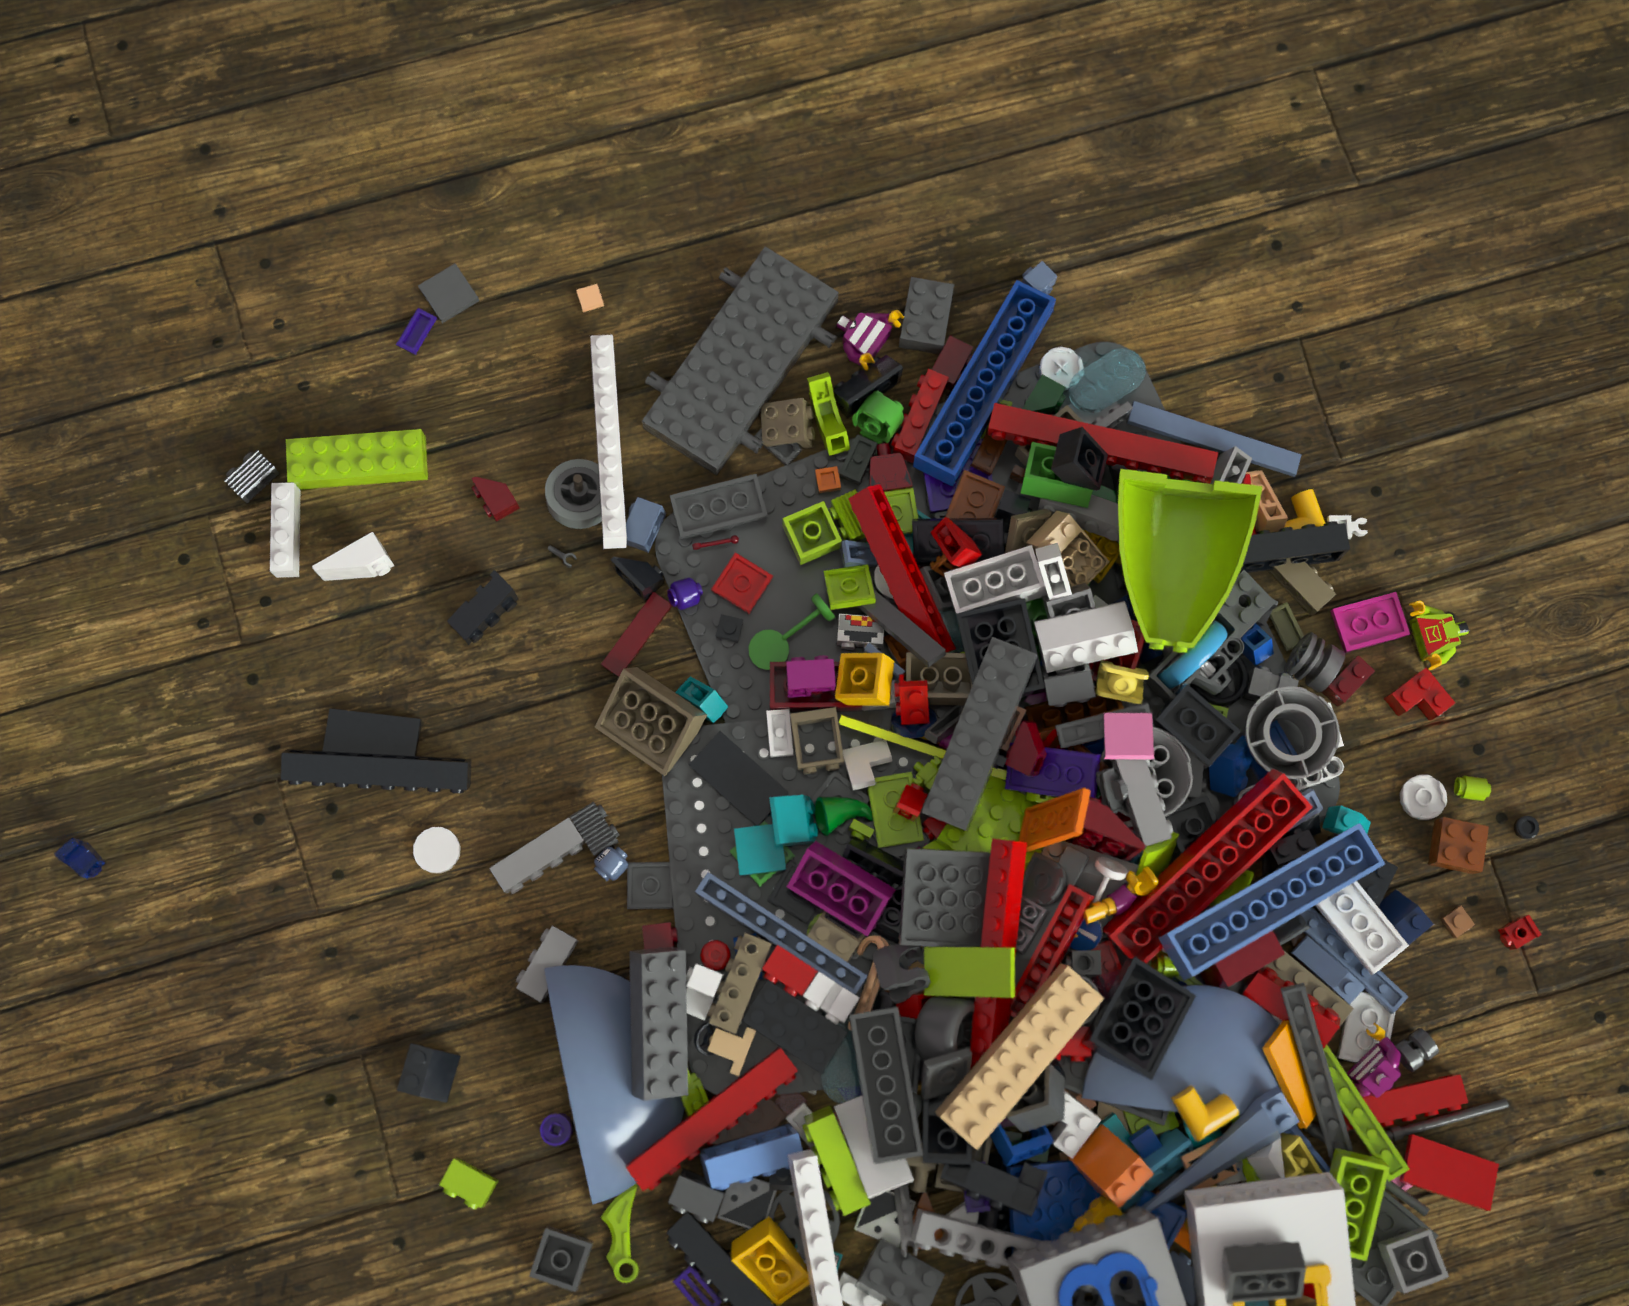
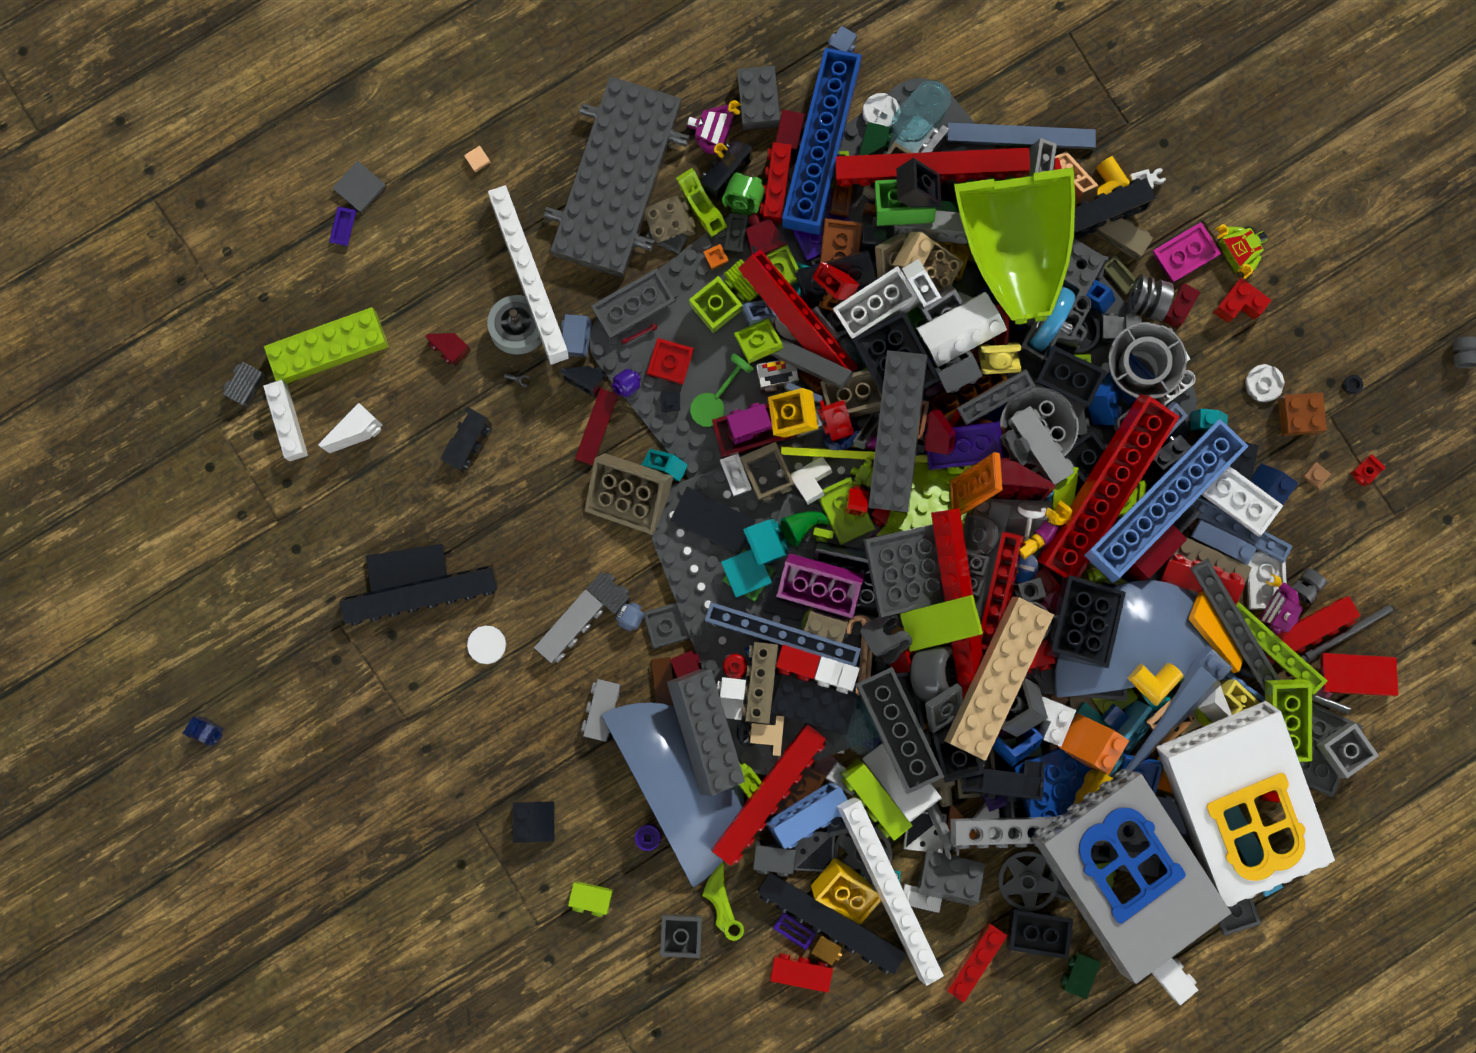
camera: 10 degrees left, 5 degrees up
bright pink tile [1104,713,1154,759] -> none
dark grey slope [1222,1241,1306,1303] -> none
lime brick [1454,776,1491,801] -> none
none -> reddish brown tile [651,657,674,706]

